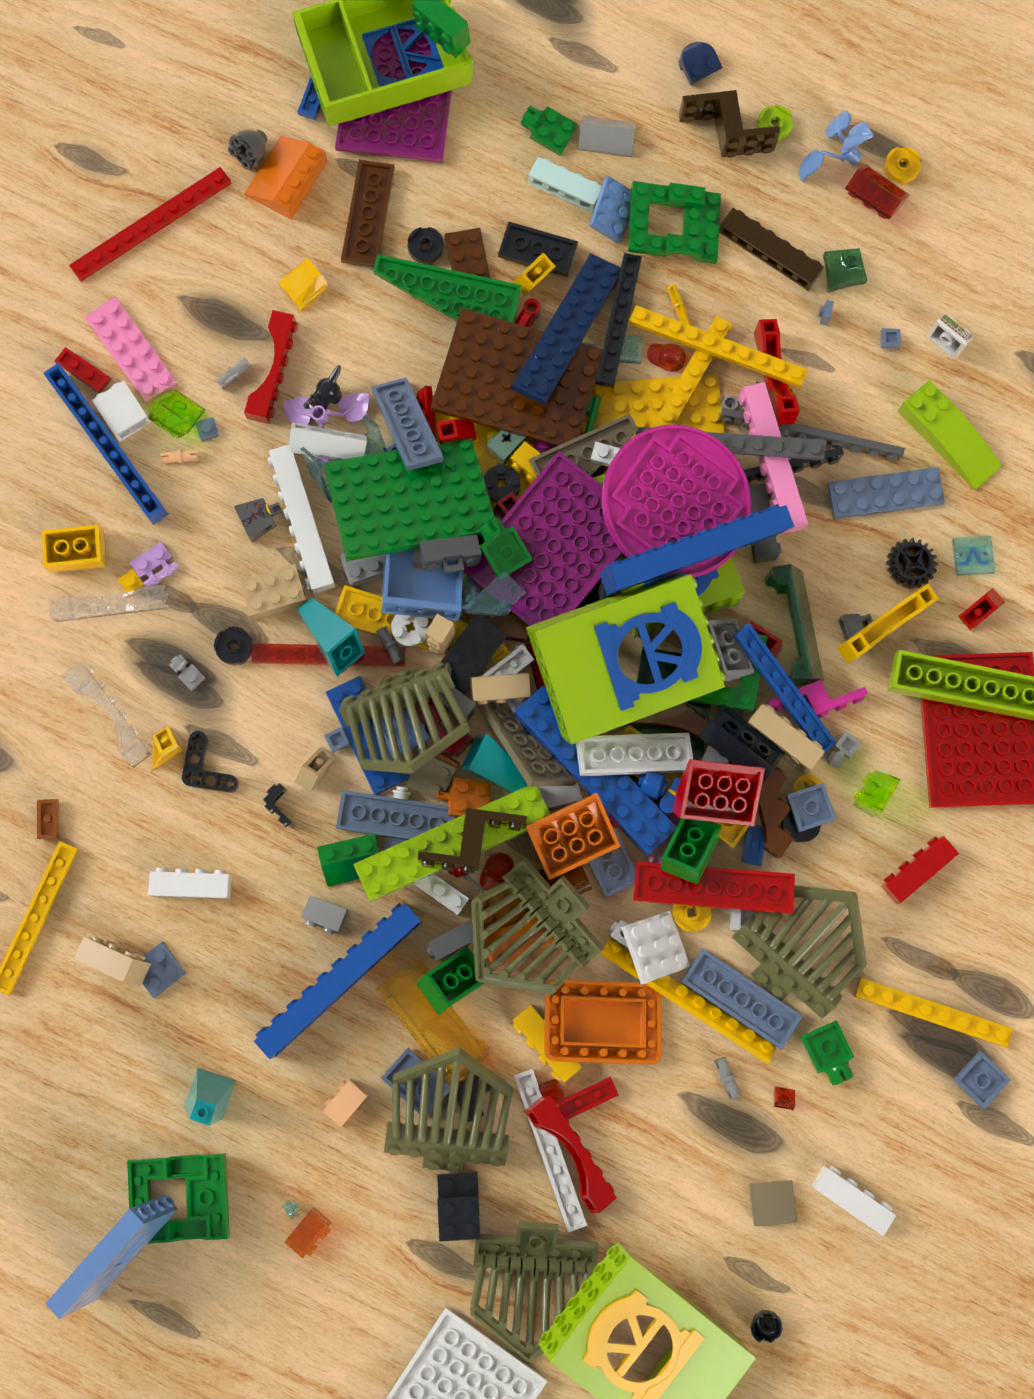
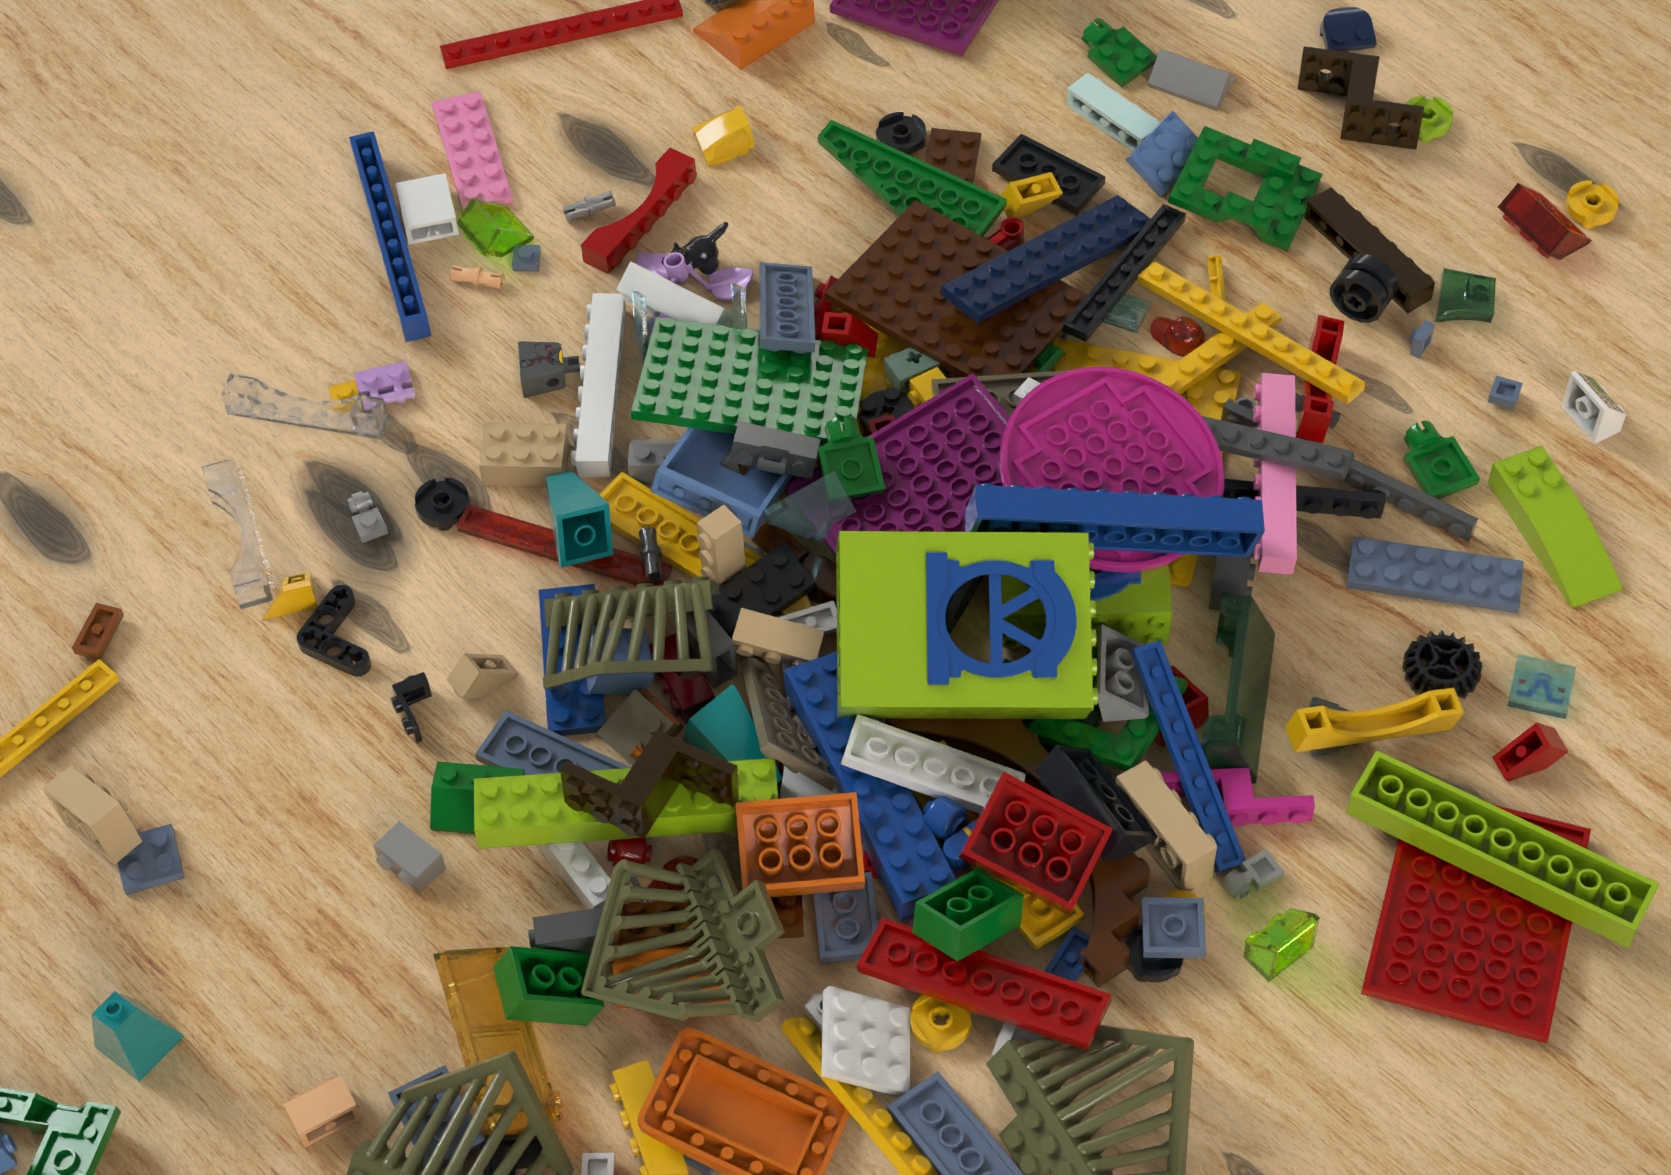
camera: 25 degrees right, 25 degrees down
yellow brick [41,524,106,573] -> none
red plate [54,347,111,393] -> none
white brick [148,868,232,899] -> none
blue brick [254,903,422,1059] -> none
sand blue plate [324,727,350,753] -> none
reddish brown plate [341,159,395,267] -> none
white plate [391,614,429,648] -> none
white plate [392,786,412,800] -> none
medium blue plant [799,110,874,182] -> none
red brick [881,836,959,904] -> none
none -> black wheel [1330,254,1399,323]
none -> green plate [1403,420,1480,499]

